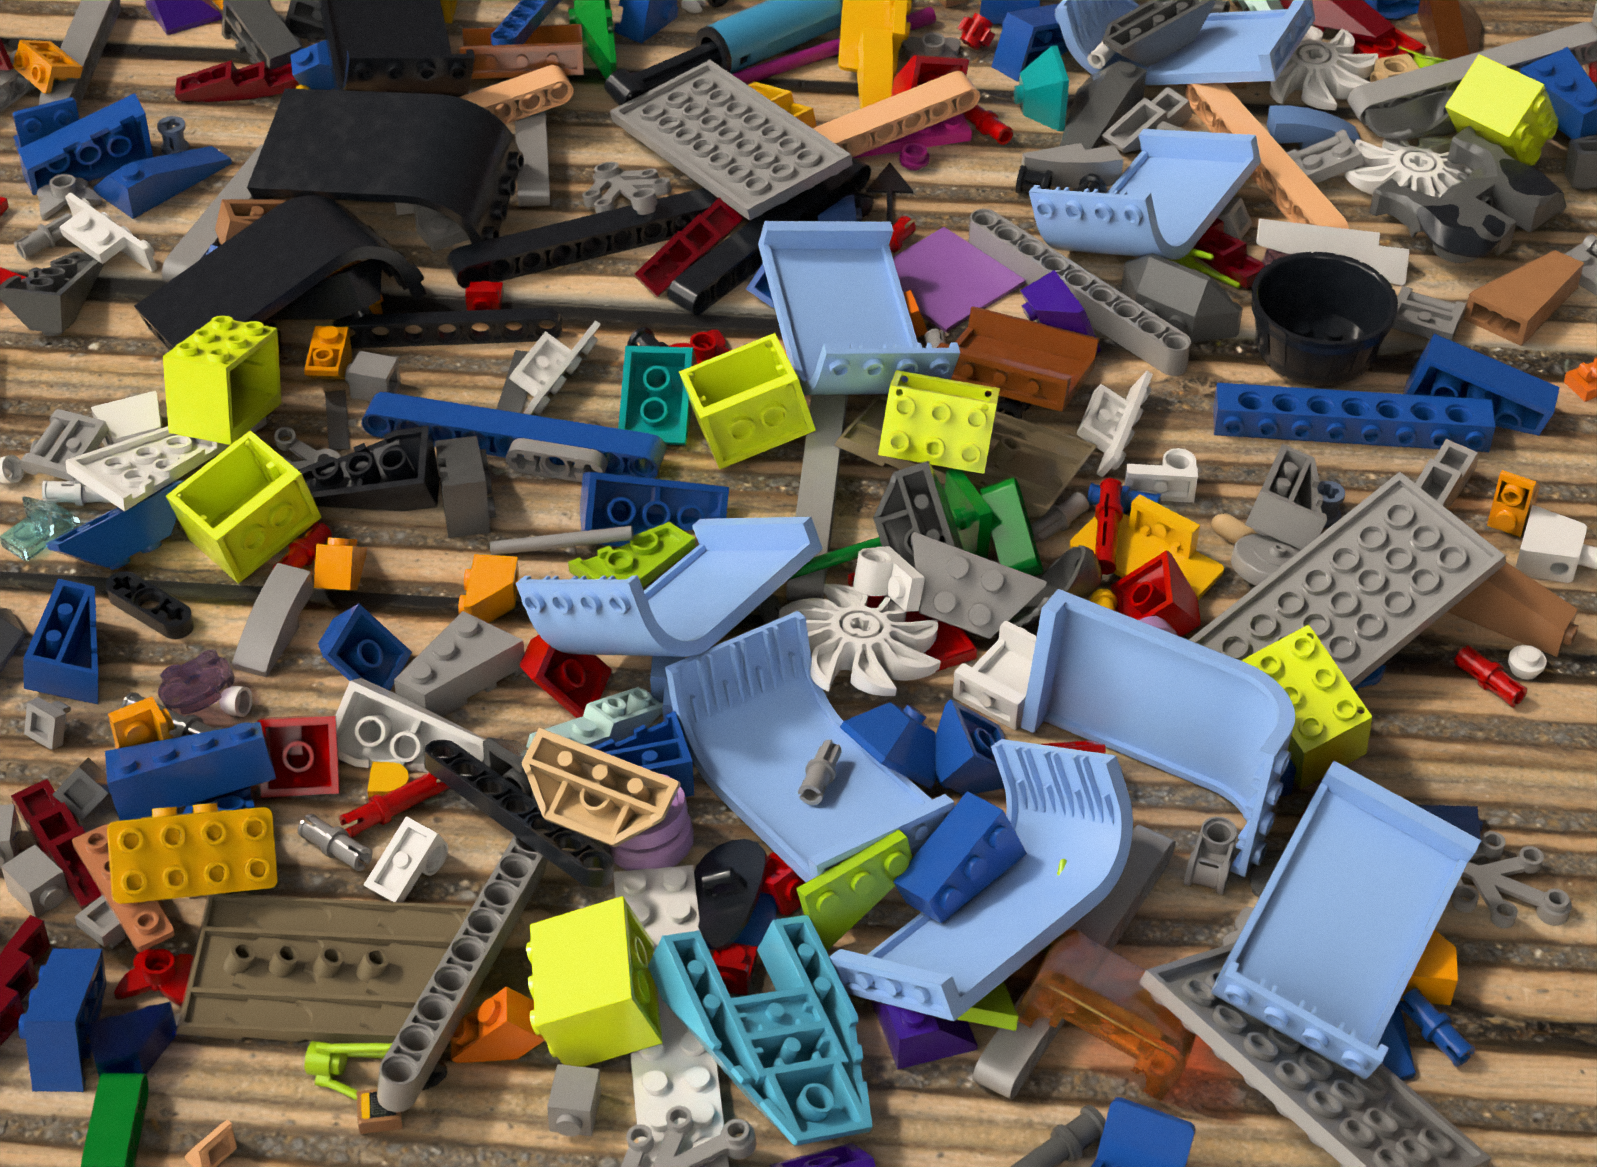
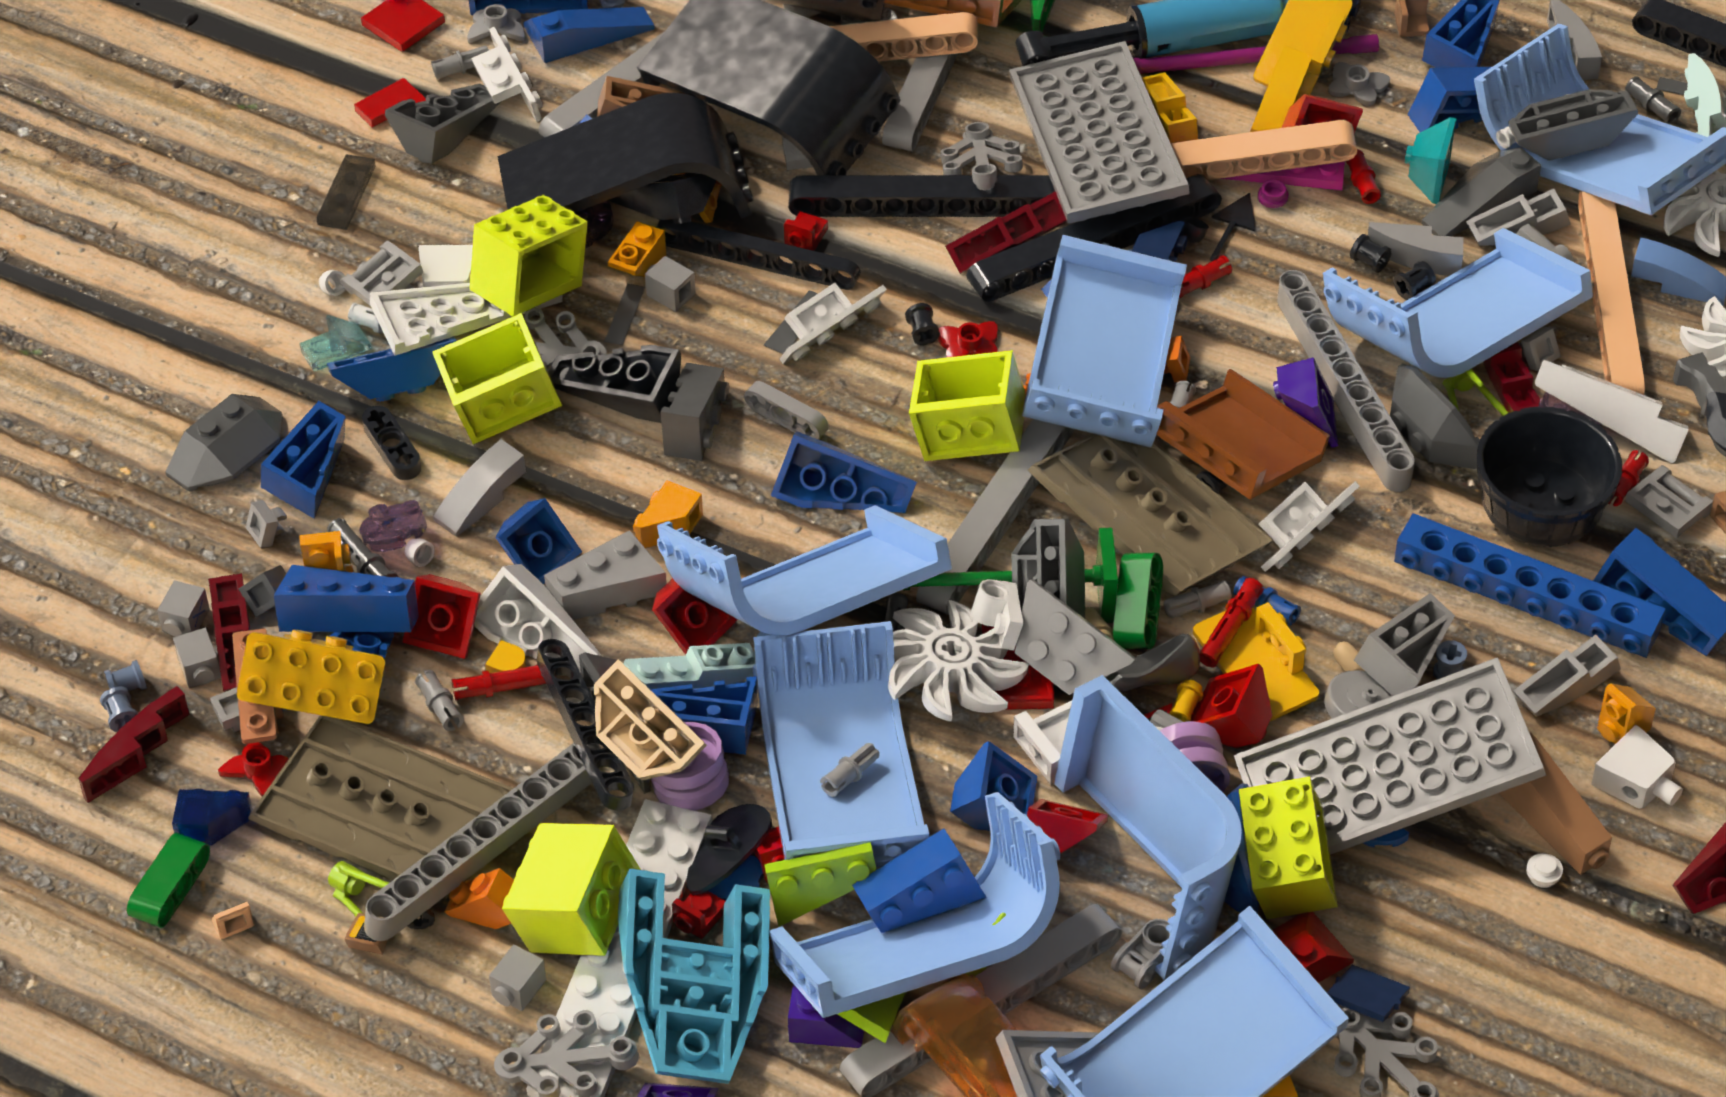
camera: 25 degrees right, 5 degrees up
blue wedge [19,948,106,1092] -> none
red pin [273,522,332,569] -> none
light orange slope [314,537,367,590] -> none
blue beam [361,392,667,478] -> none
white plate [364,816,448,903] -> none
light grey bar [490,526,634,555] -> none
lime wing [568,522,696,588] -> none
teal slope [618,346,697,445] -> none
blue slope [840,702,935,789] -> none
neon yellow container [878,370,1000,474] -> none
medium lavender piece [893,227,1026,333] -> none
red gear [957,13,995,50] -> none
white plate [1124,448,1198,503] -> none
light grey plate [1286,129,1365,184] -> none
red pin [1454,645,1527,707] -> none

